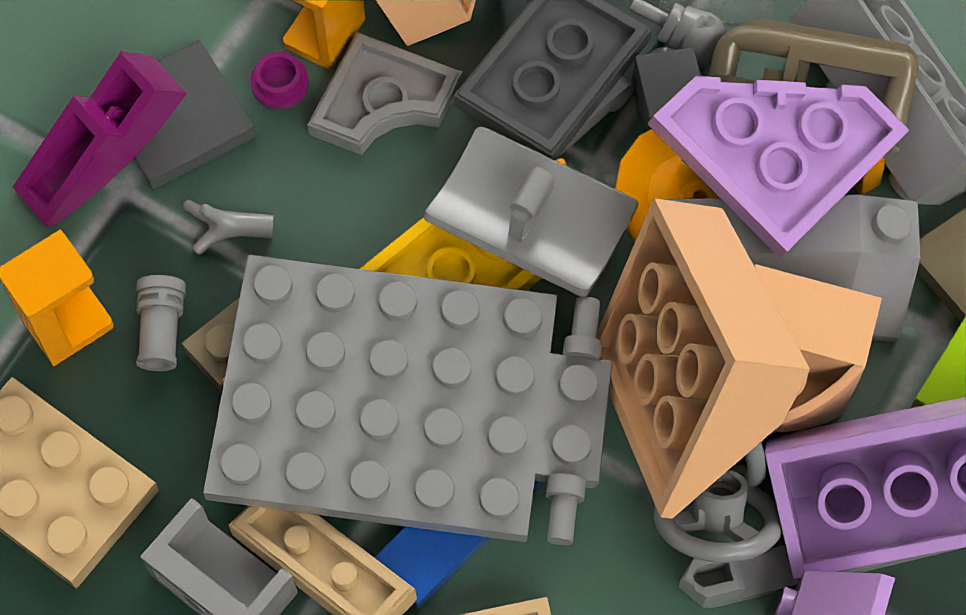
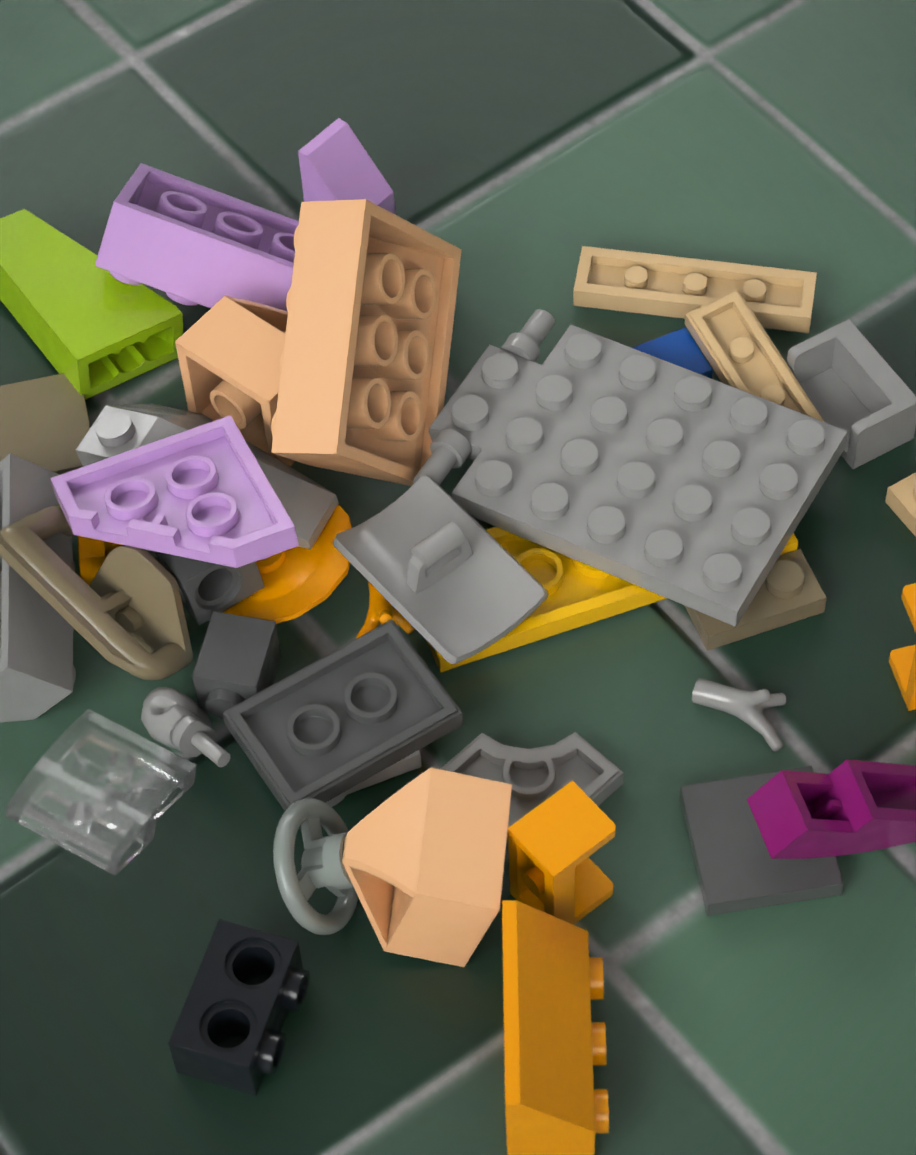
camera: 155 degrees left, 10 degrees down
light grey pin [136,275,186,371] -> none
magenta plate [250,52,309,109] -> none

